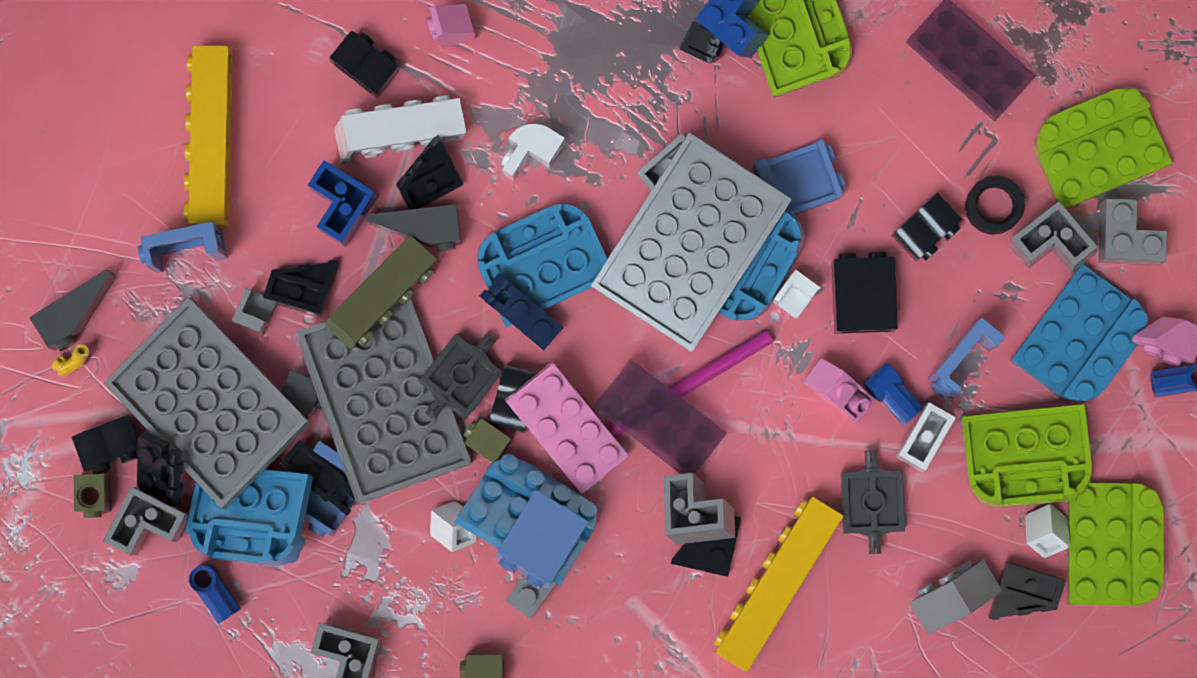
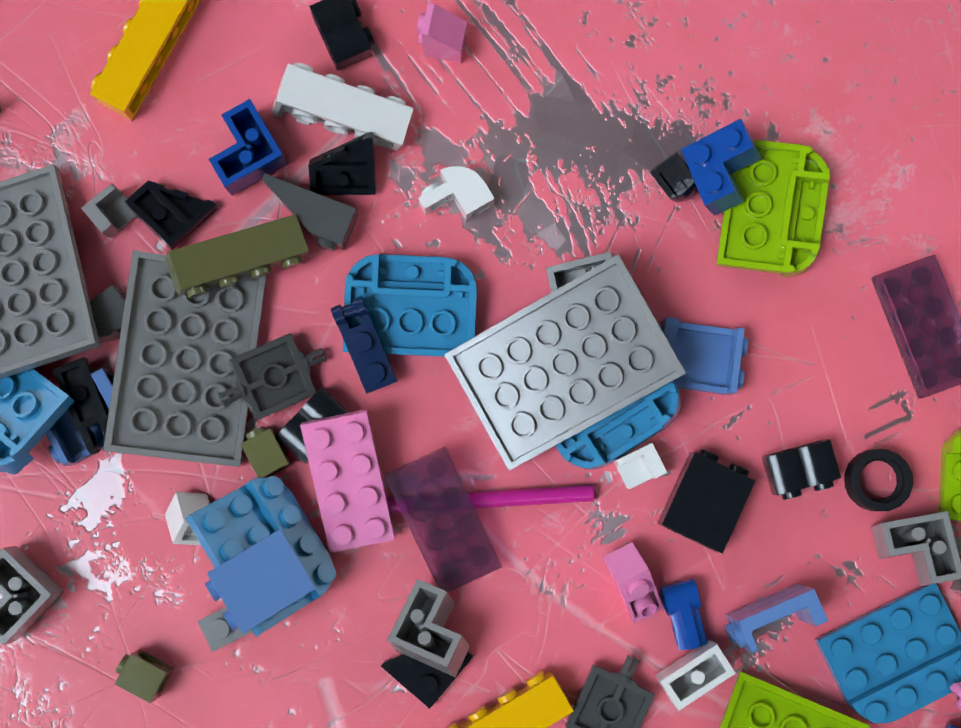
camera: 15 degrees right, 0 degrees up
medium blue panel [138,222,228,273] -> none

